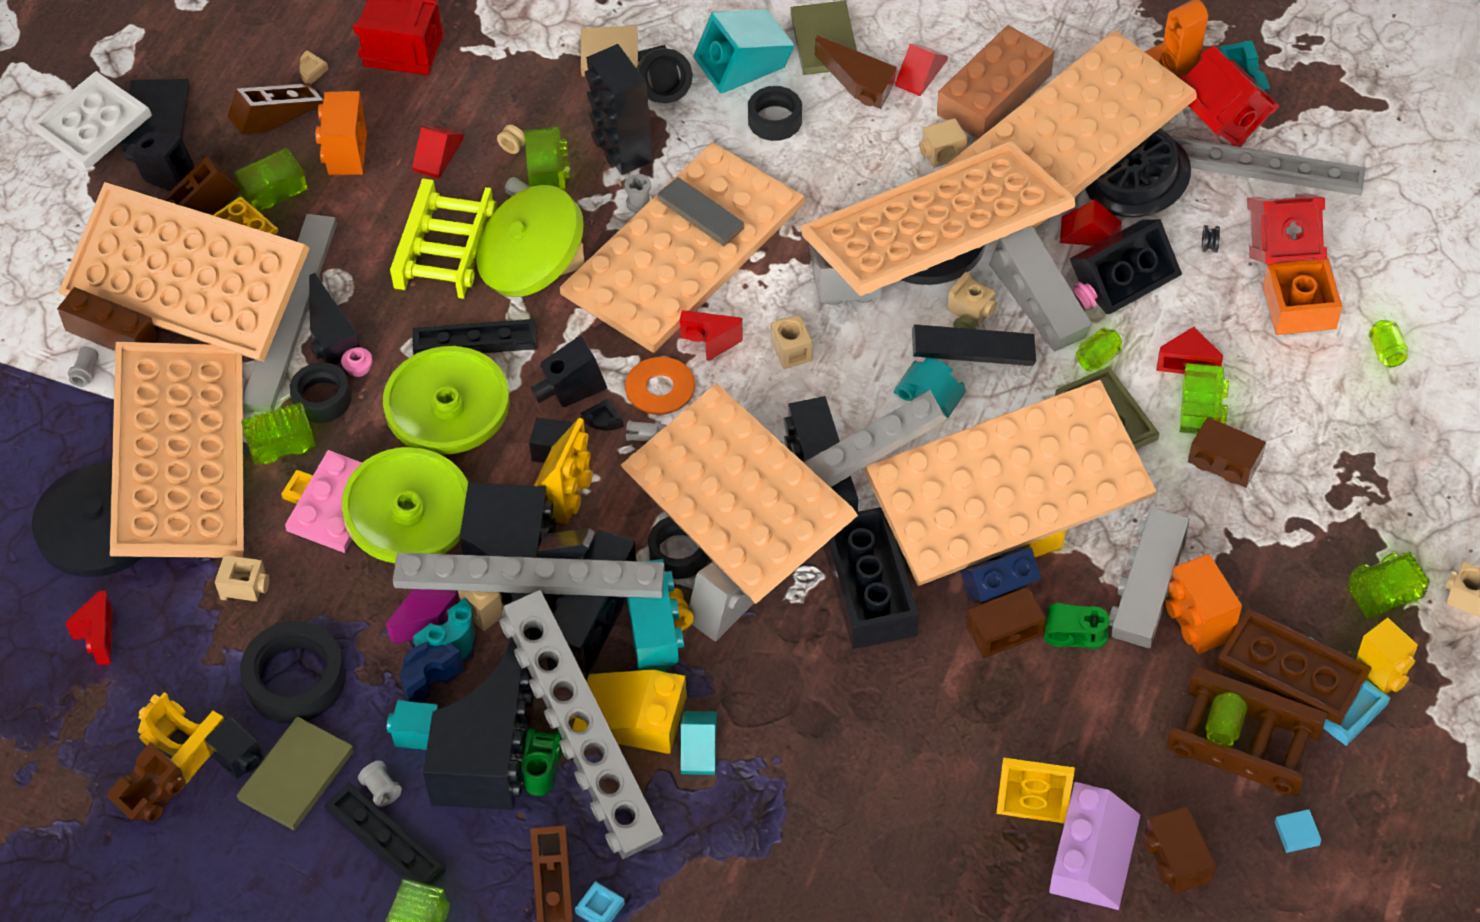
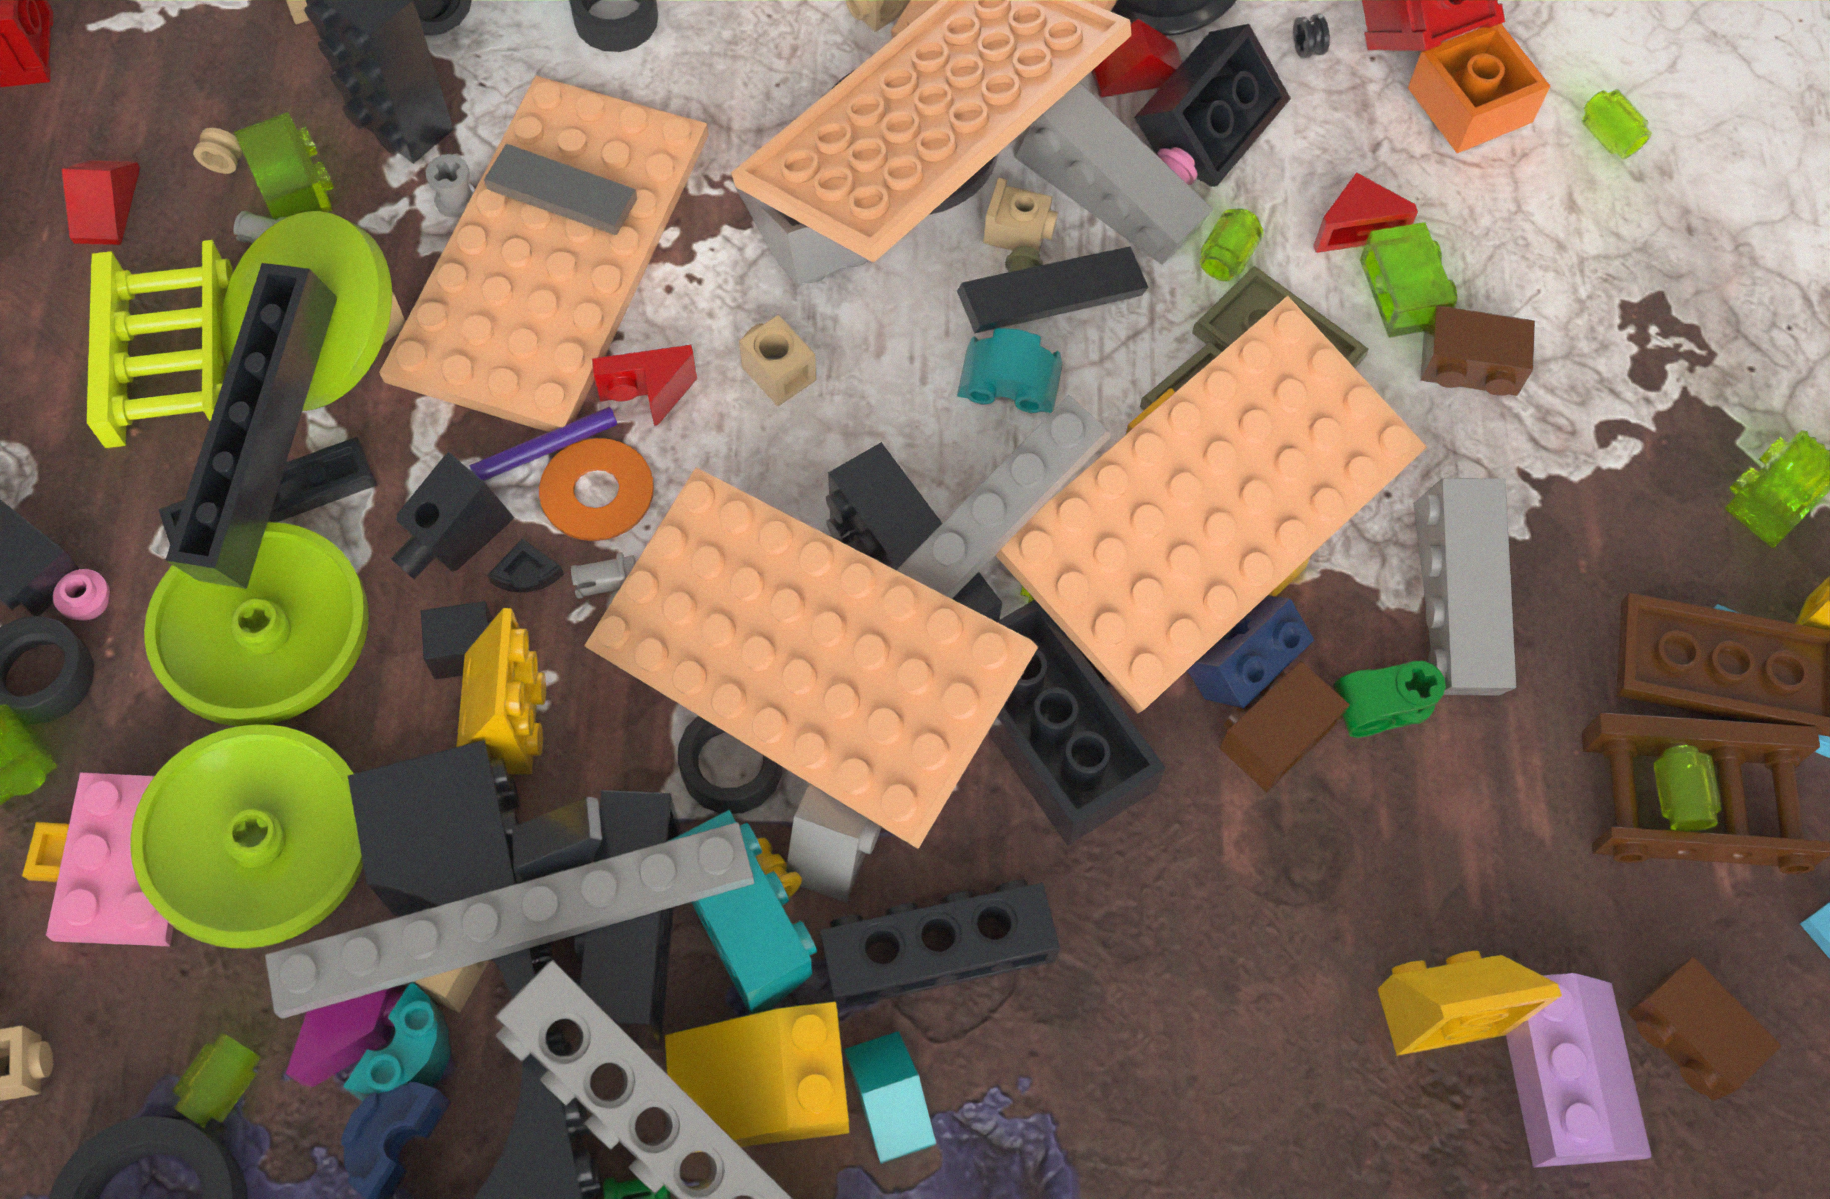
camera: 25 degrees left, 10 degrees up
orange brick [1165,554,1242,655] -> none
none -> black brick [165,263,337,589]
none -> clear neon green brick [171,1032,261,1127]
none -> dark purple bar [469,406,618,481]
none -> black brick [820,880,1060,1010]

